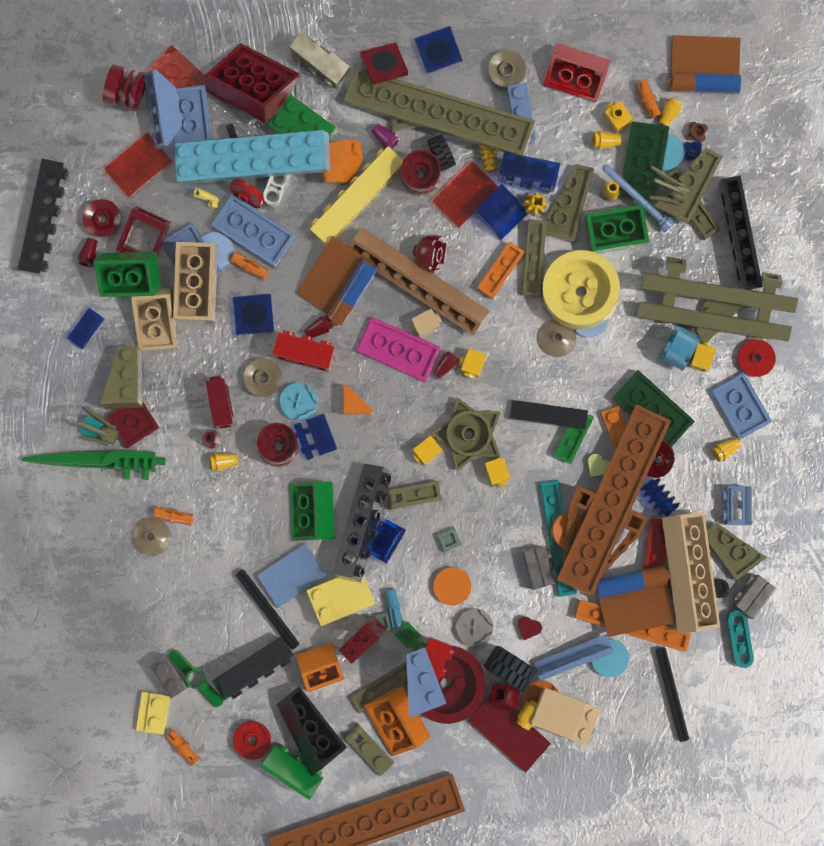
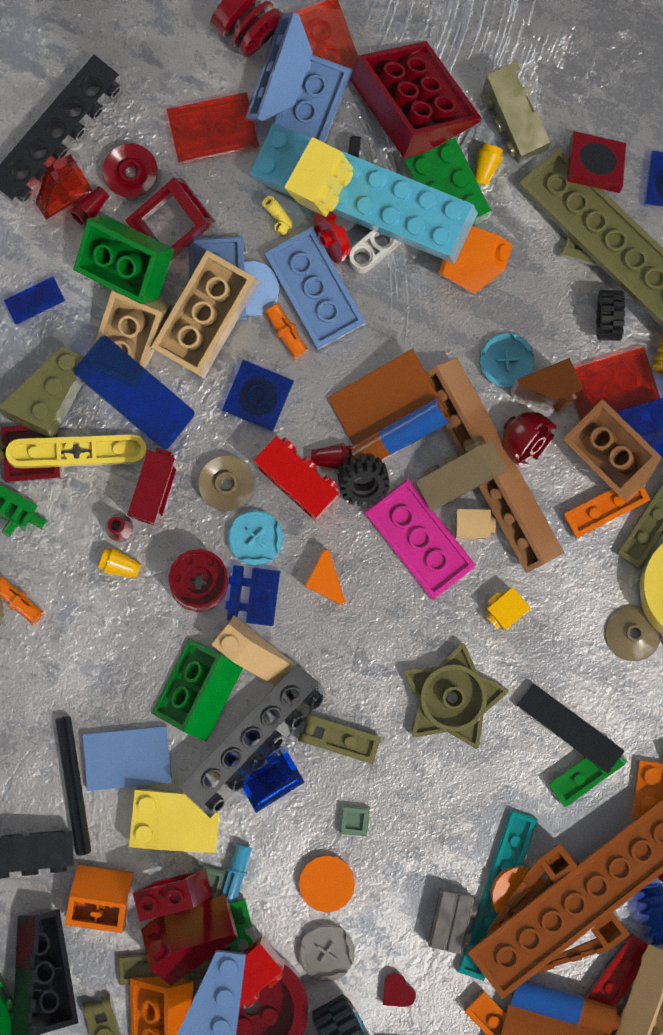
camera: 30 degrees right, 0 degrees up
light yellow brick [310,146,403,246] -> none
magenta cone [371,123,400,149] -> none
dark red wheel [401,150,441,196] -> none
yellow brick [412,435,443,466] -> none
dark red cone [433,351,460,379] -> none
yellow brick [484,457,511,488] -> none
yellowish green tile [588,454,609,477] -> none
none -> light yellow piece [6,435,146,468]
none -> clear red slope [35,154,93,220]
none -> clear blue piece [73,336,195,449]
none -> dark red slope [141,895,238,986]
none -> tan slope [211,615,296,686]
none -> light yellow brick [284,137,353,217]
none -> black tyre [337,453,390,507]
none -> dark tan brick [416,440,507,511]
none -> yellow cone [474,143,504,186]
none -> medium azure tile [479,333,534,388]
none -> reddish brown slope [509,358,583,413]
none -> medium nougat slope [563,399,662,503]

